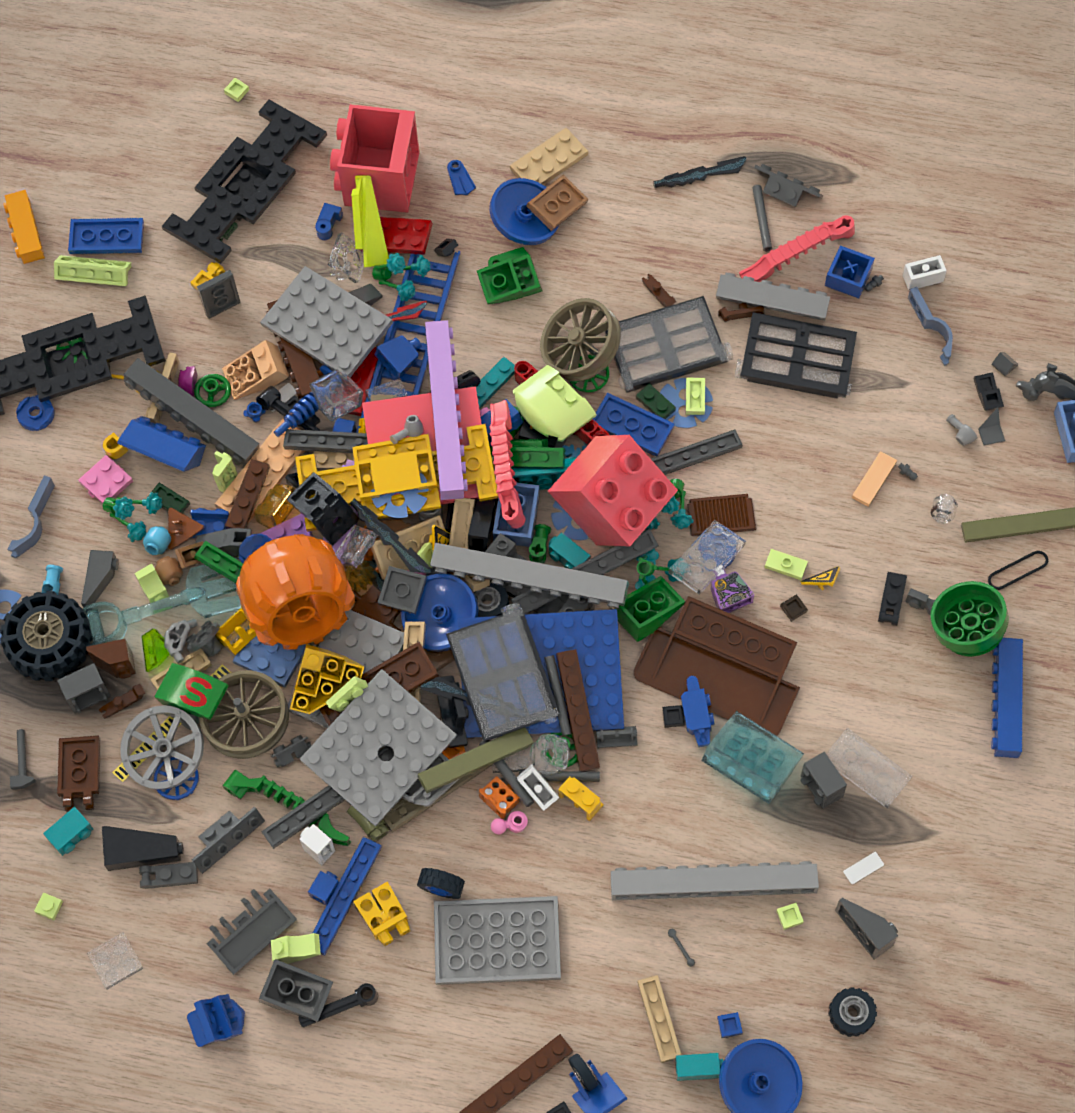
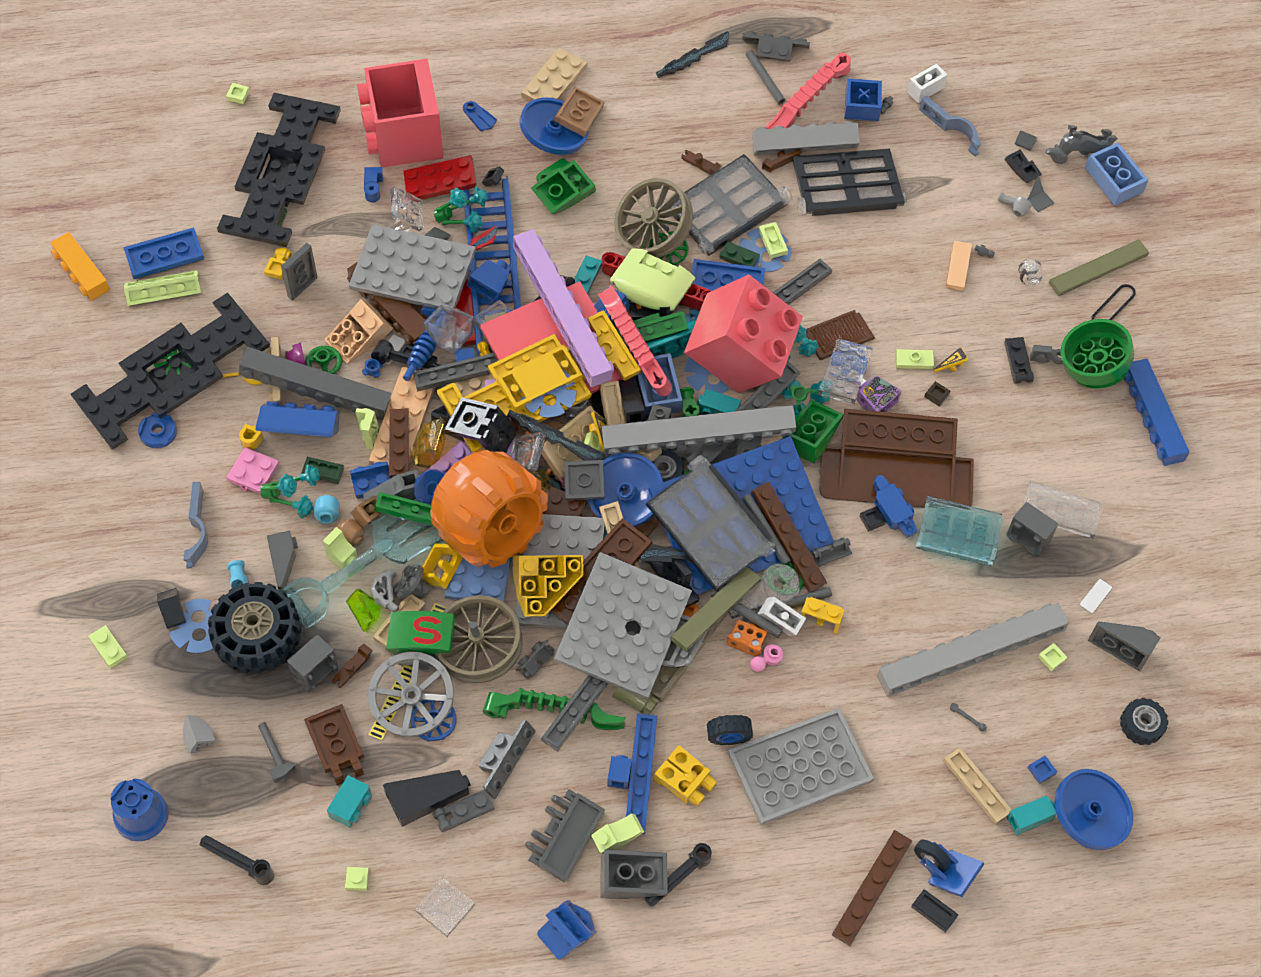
camera: 25 degrees left, 5 degrees down
reddish brown slope [86,638,136,679] -> none
dark orange piece [168,508,204,550] -> none
white brick [299,824,335,866] -> none
yellowish green plate [326,676,368,712] -> none
neon yellow wedge [351,175,389,267] -> none
light grey bar [390,415,424,444] -> none

